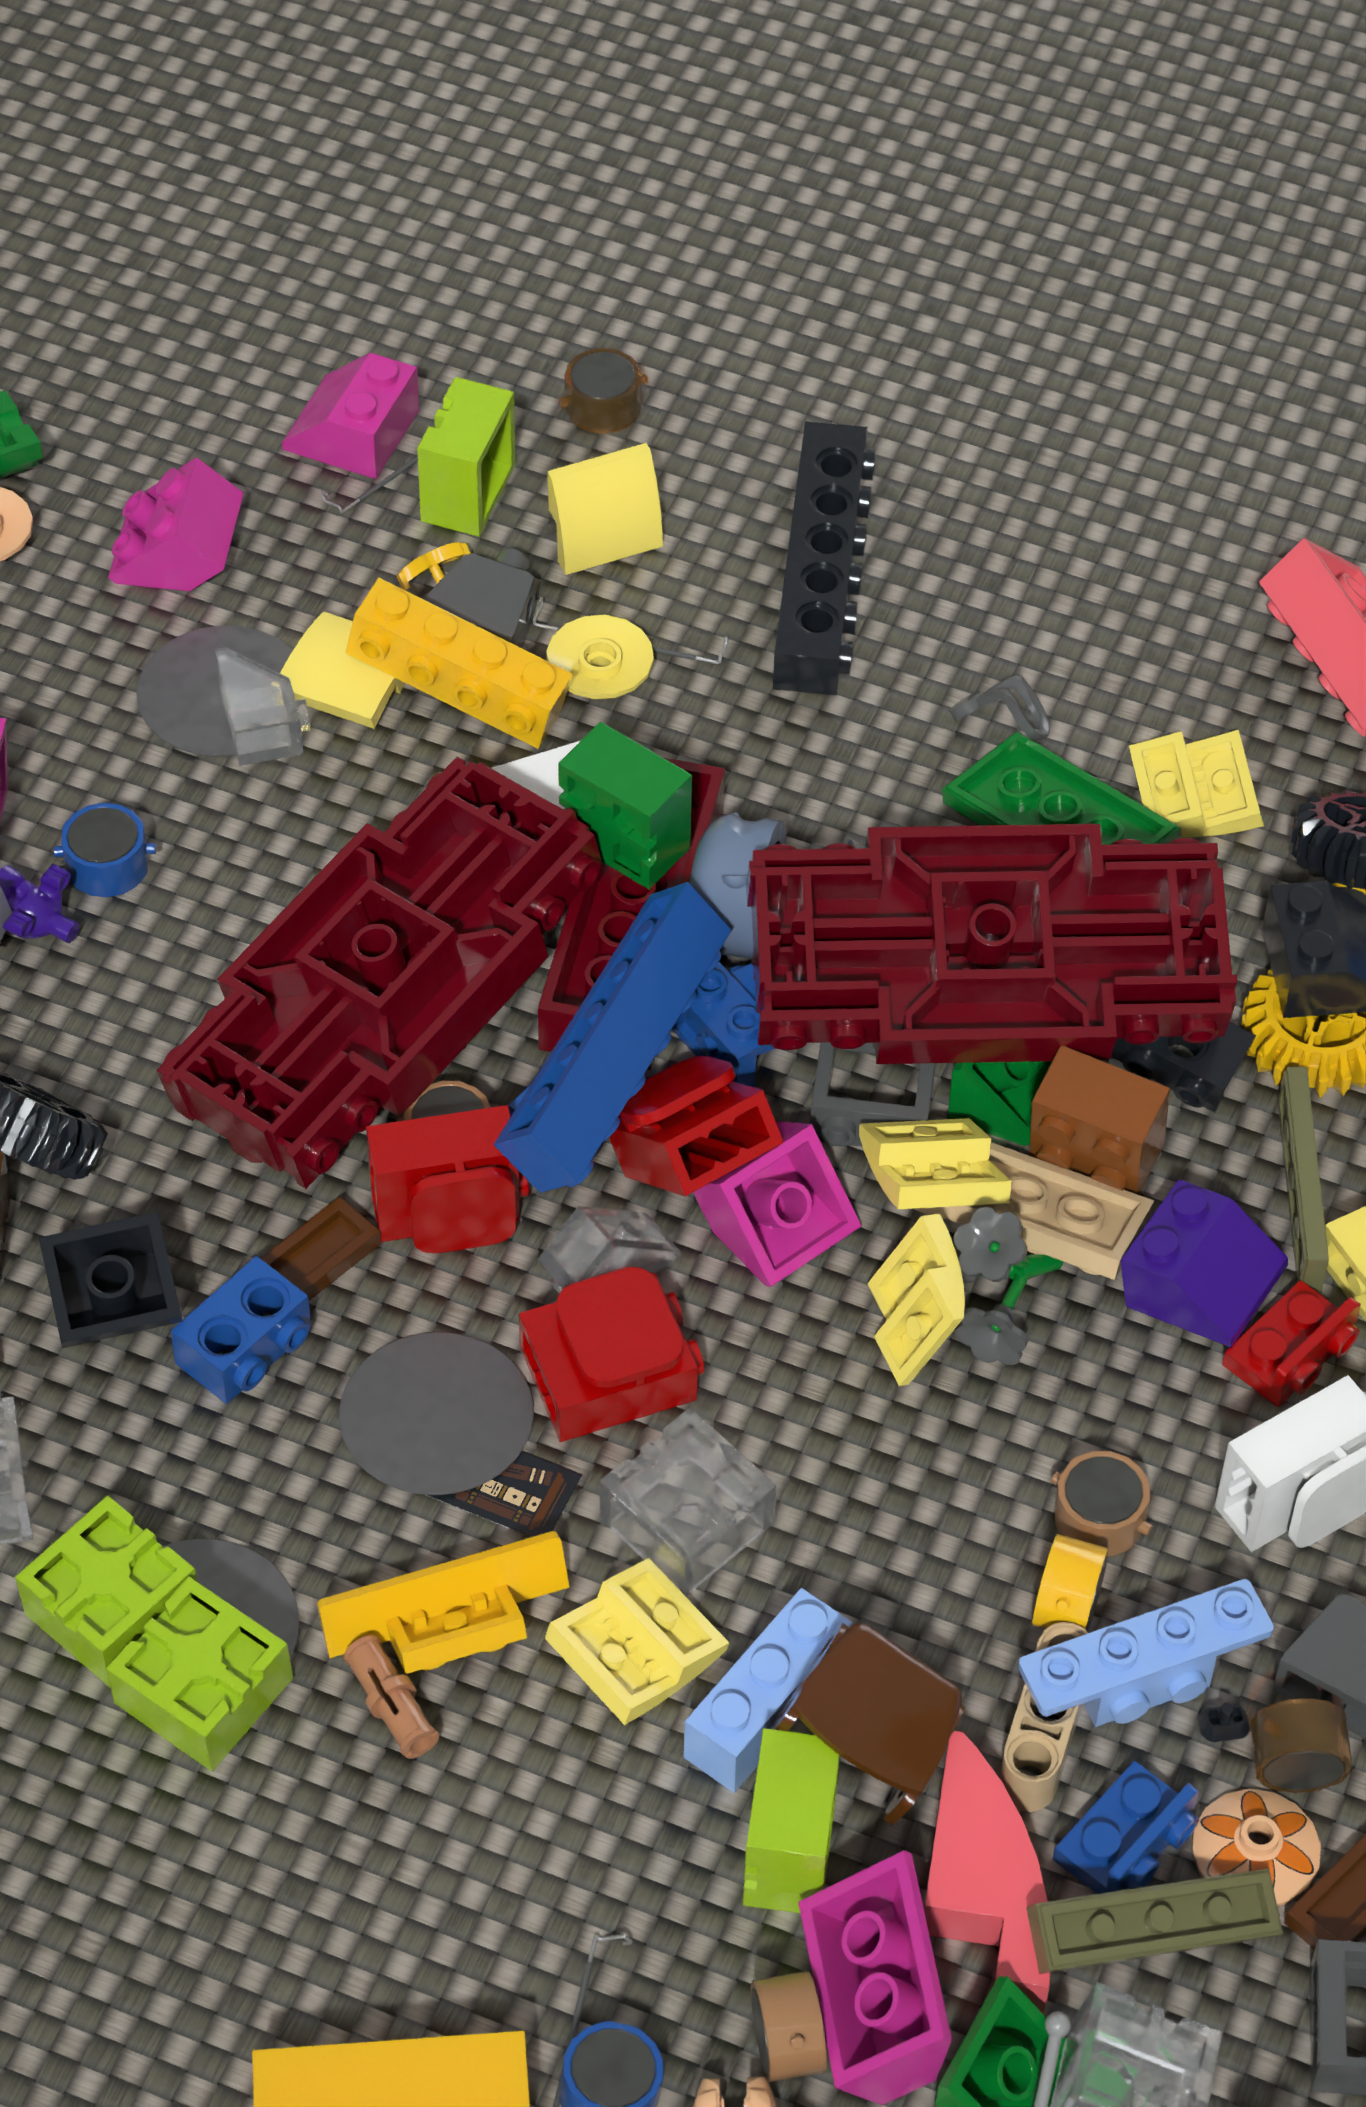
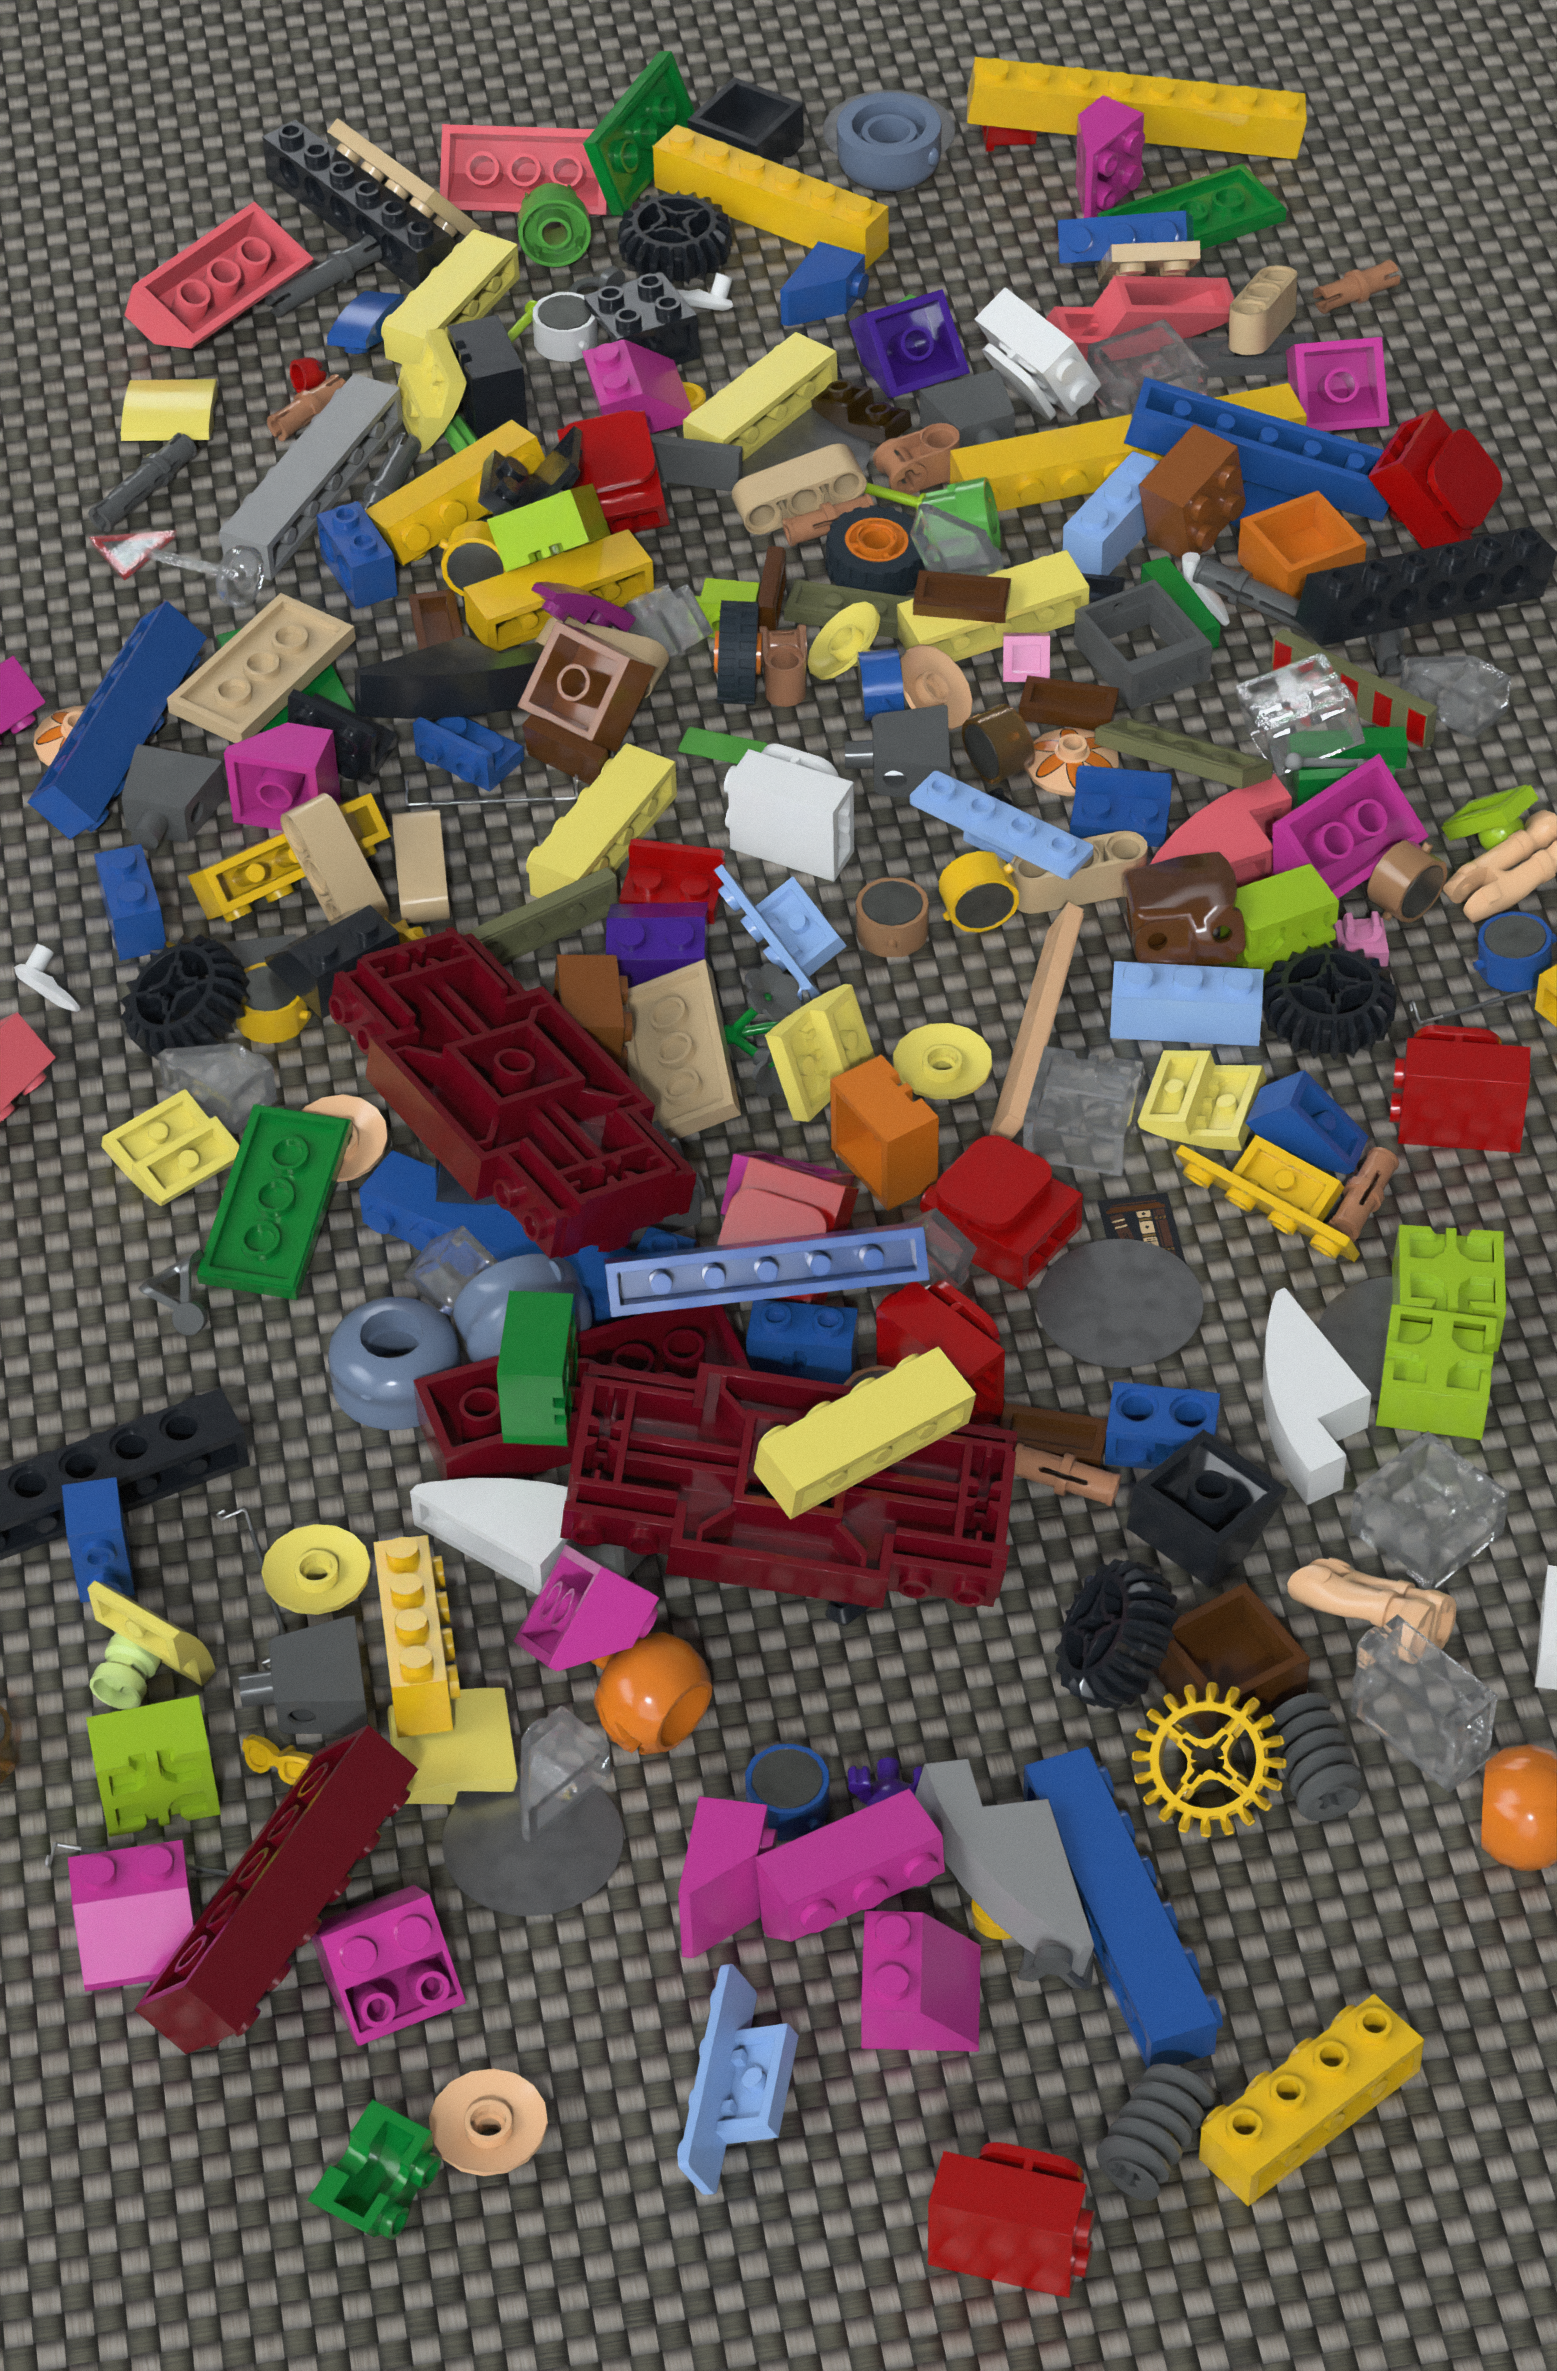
camera: 120 degrees left, 5 degrees down
light yellow slope [859,1118,1011,1209] -> none
none -> blue brick [62,1477,135,1603]
none -> dark red brick [134,1725,418,2054]
none -> clear slope [158,1043,277,1134]
none -> sand blue piece [328,1297,462,1430]
none -> dark pink slope [513,1545,659,1672]
none -> orange piece [591,1632,712,1755]
none -> dark pink slope [678,1796,777,1958]
none -> light blue bracket [714,864,847,1001]
none -> light yellow brick [753,1346,976,1519]
none -> orange piece [830,1055,939,1211]
none -> light yellow dish [893,1023,992,1100]
none -> light nougat tile [989,902,1084,1141]
none -> nougat pin [1014,1442,1122,1507]
none -> blue slope [1245,1070,1369,1175]
none -> black gear [1262,942,1397,1061]
none -> white slope [1262,1288,1371,1505]
none -> bright pink tile [1333,911,1389,967]
none -> red brick [1389,1025,1531,1153]

